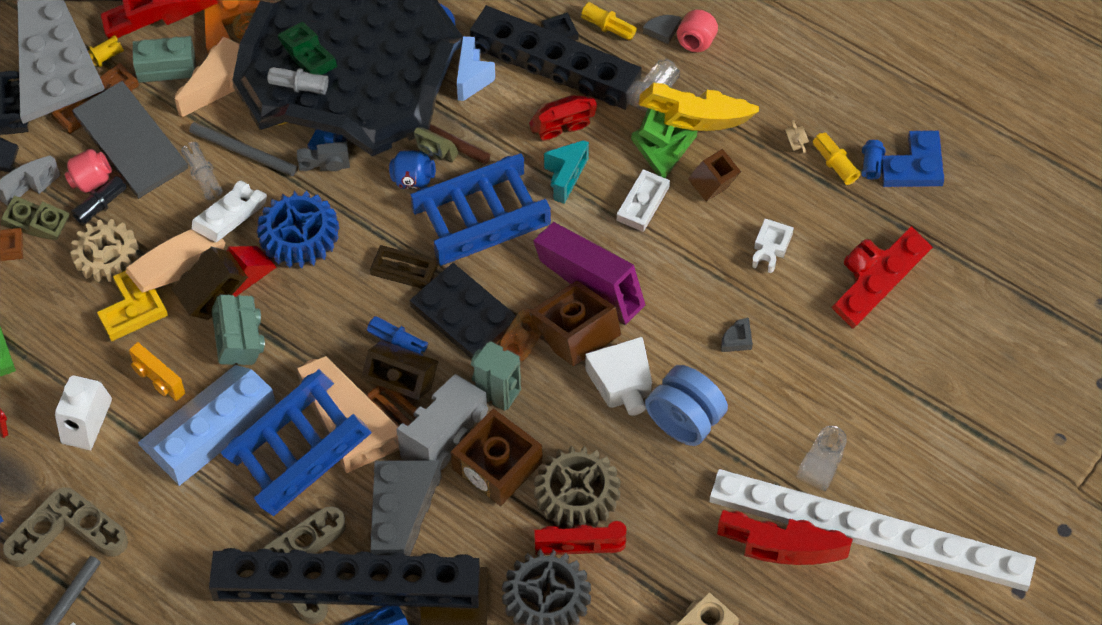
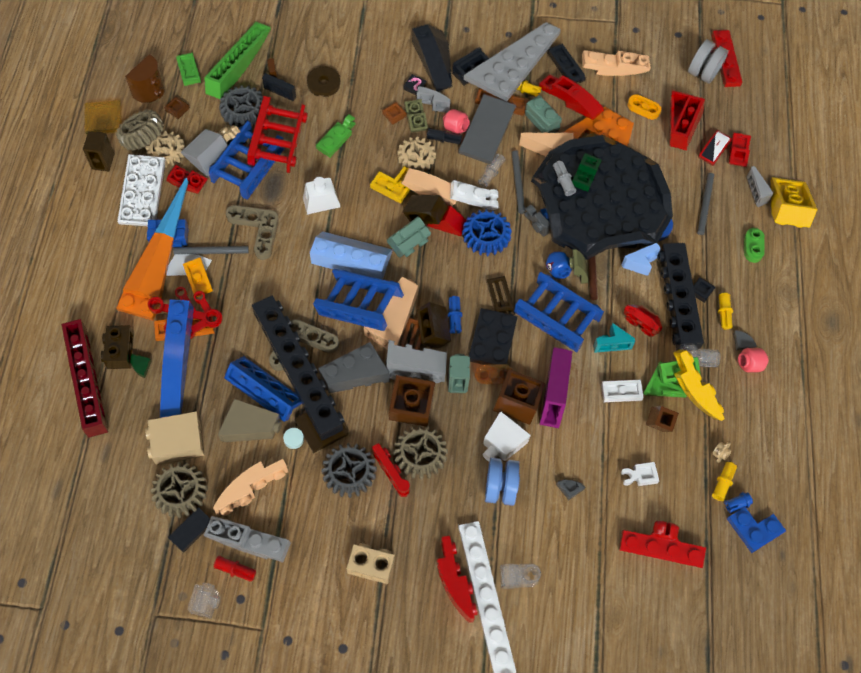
camera: 55 degrees right, 5 degrees up
light orange plate [129,342,186,402] -> none

